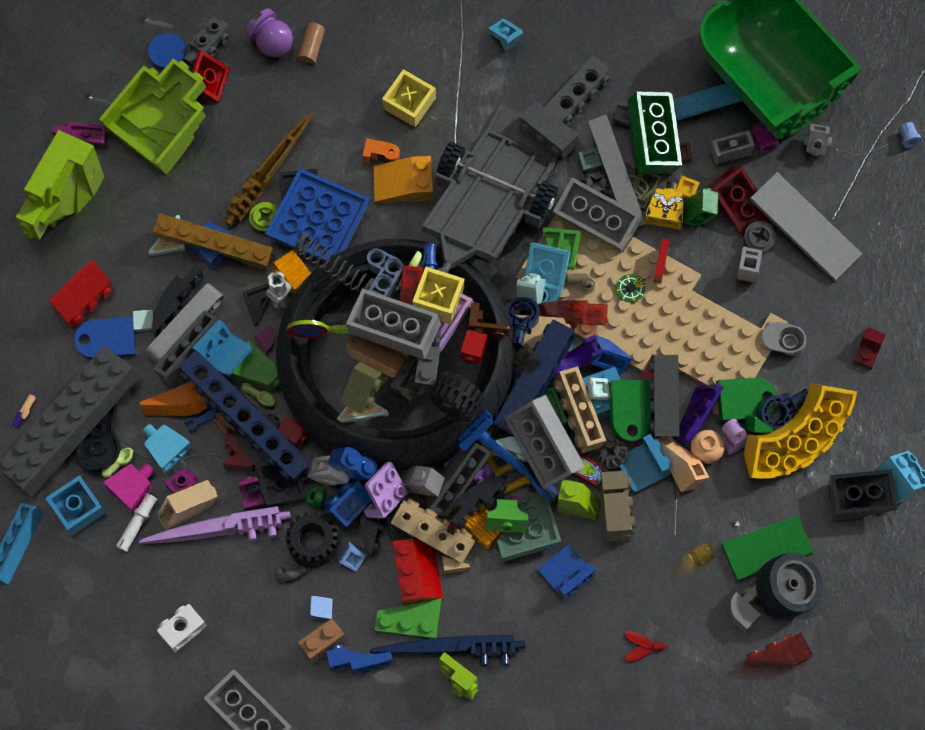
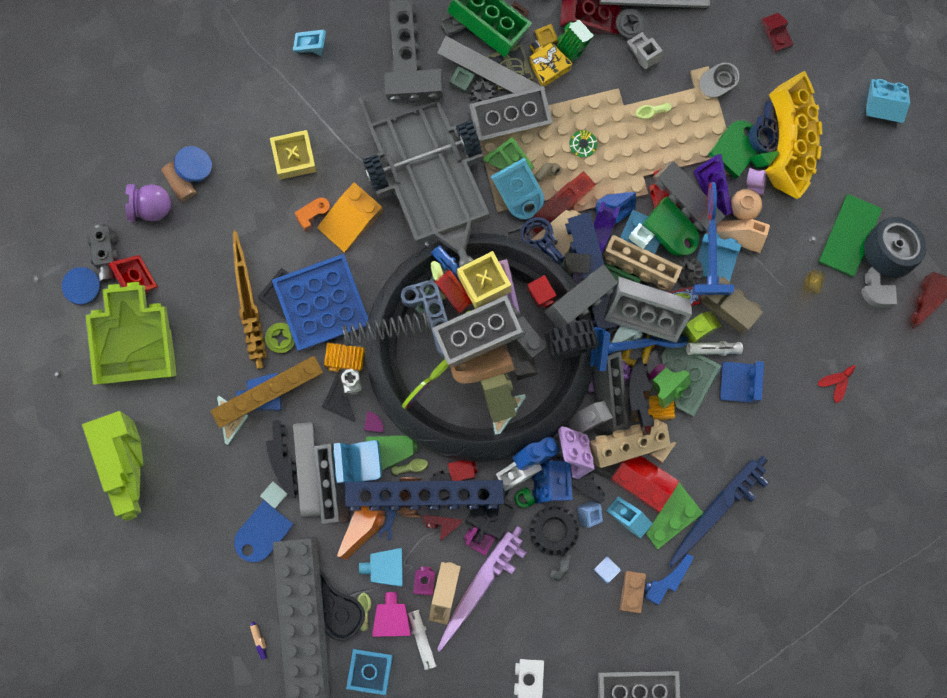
camera: 50 degrees left, 10 degrees up
red slope [49,259,113,329] -> none
magenta hinge [52,122,108,147] -> none
lime plate [439,652,478,700] -> none
reddish brown bracket [469,302,510,338] -> none
light aqua slope [517,273,546,305] -> none
red tile [654,238,670,283] -> none
black slope [828,469,898,521] -> none
none -> tile [174,146,212,182]
none -> dark grey brick [544,264,618,327]
none -> medium azure slope [606,496,653,539]
none -> yellowish green piece [636,103,672,119]
none -> white pin [686,341,743,356]
none -> blue piece [692,182,734,295]

